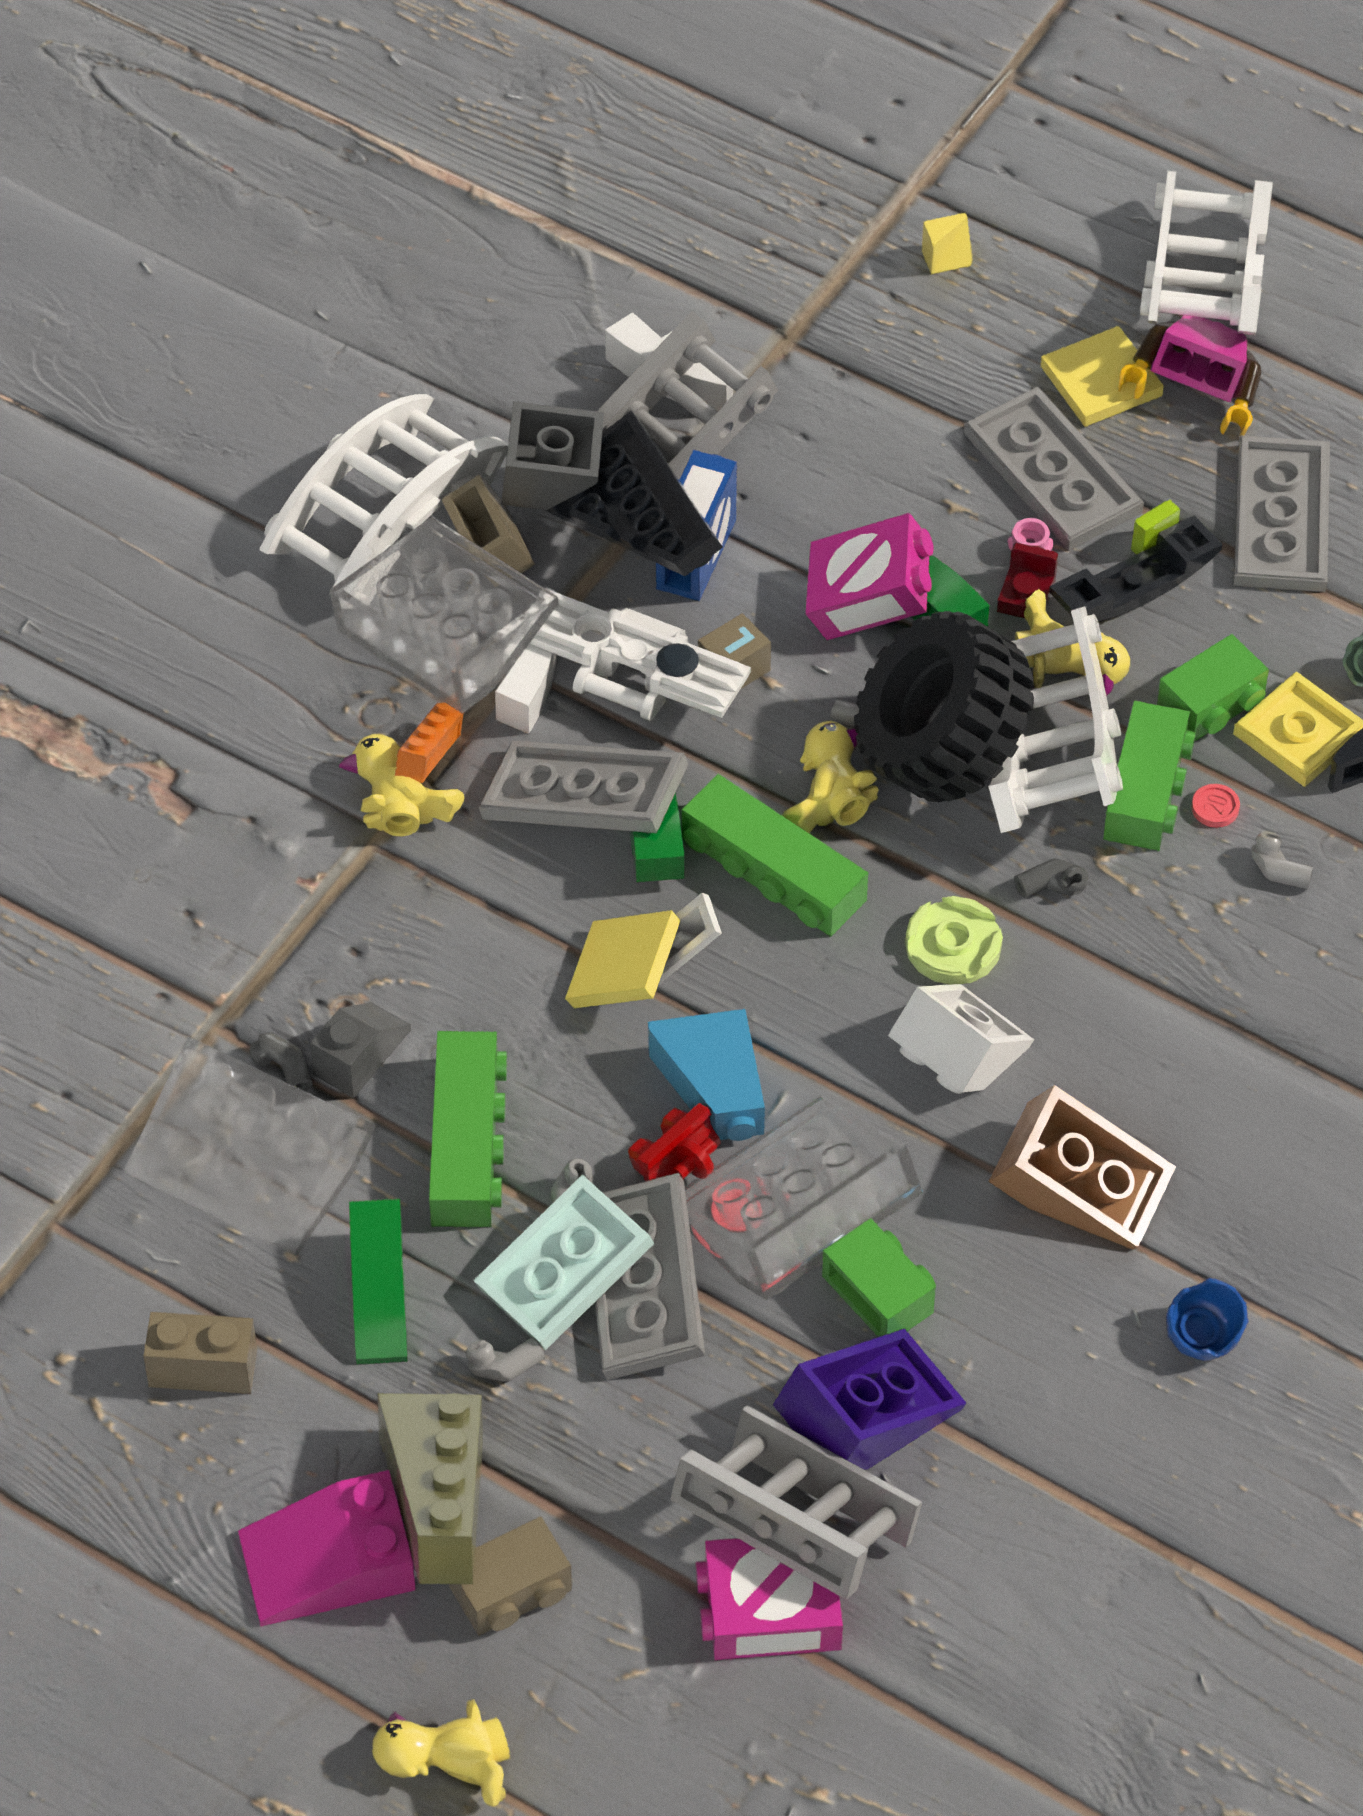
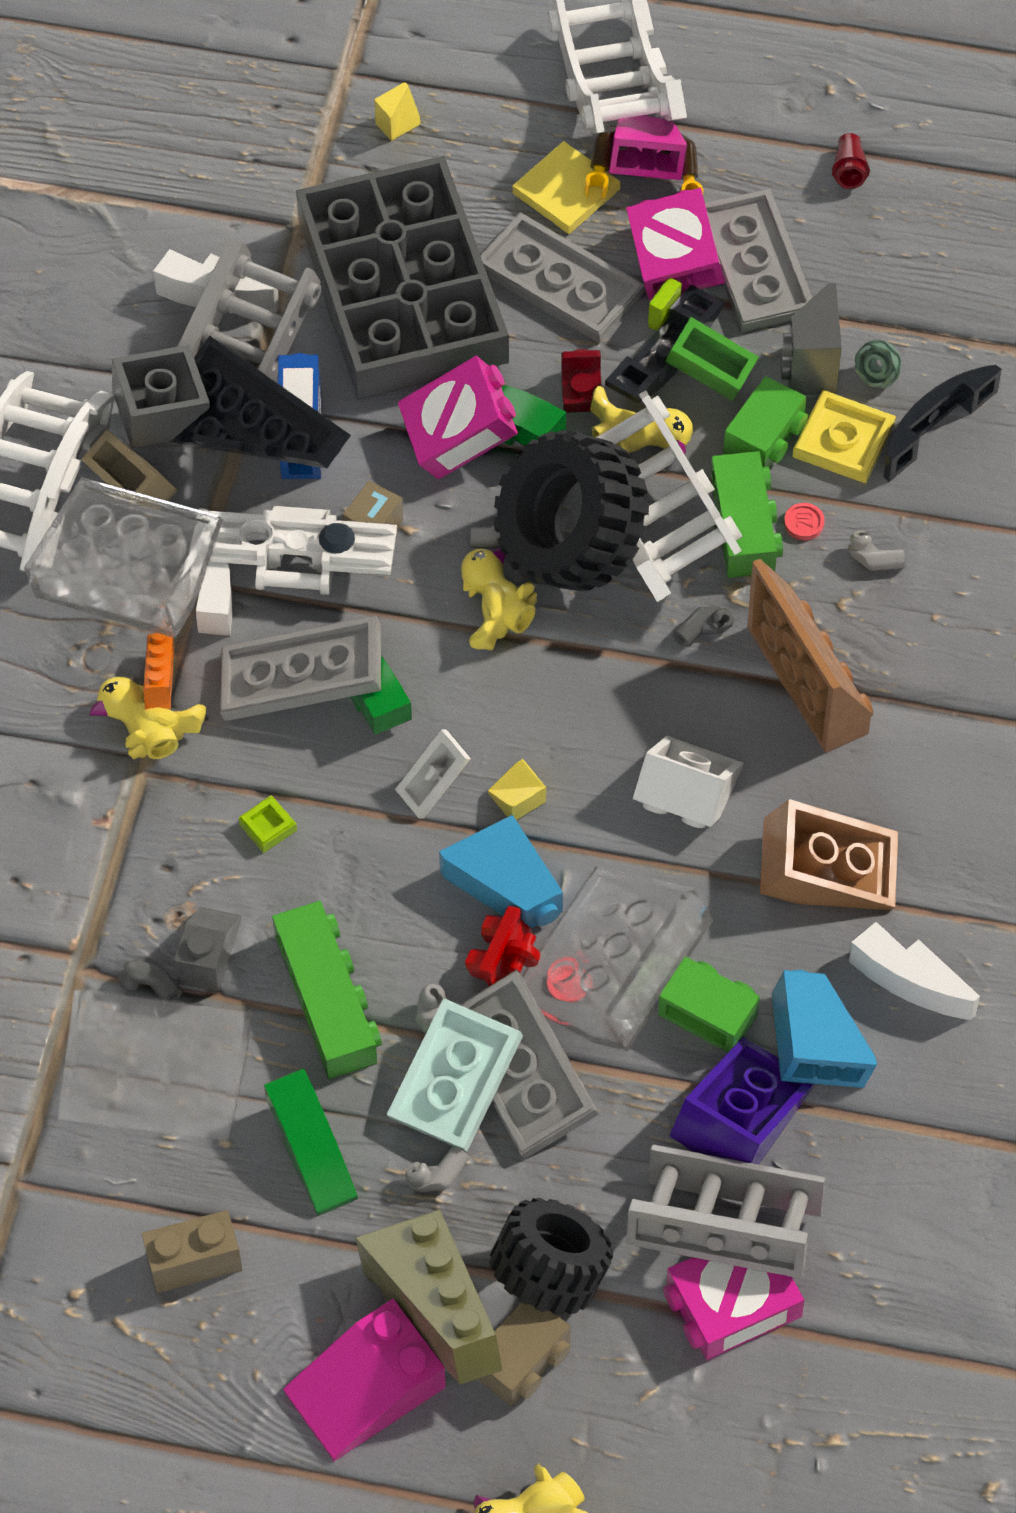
camera: 20 degrees left, 5 degrees up
light yellow tile [565,910,681,1008] -> none
bright green brick [682,774,868,937] -> none
yellowish green tile [905,896,1003,985] -> none
bright pink plate [1008,518,1053,551] -> none
blue hair [1165,1278,1248,1361] -> none
none -> lime tile [238,795,297,853]
none -> dark grey brick [296,156,509,399]
none -> light yellow slope [488,759,546,820]
none -> black tyre [489,1198,613,1315]
none -> dark pink brick [626,187,725,302]
none -> bright green brick [665,317,759,401]
none -> medium nougat slope [747,559,873,753]
none -> dark azure slope [771,970,877,1088]
none -> dark grey slope [781,283,842,395]
none -> white slope [849,922,980,1021]

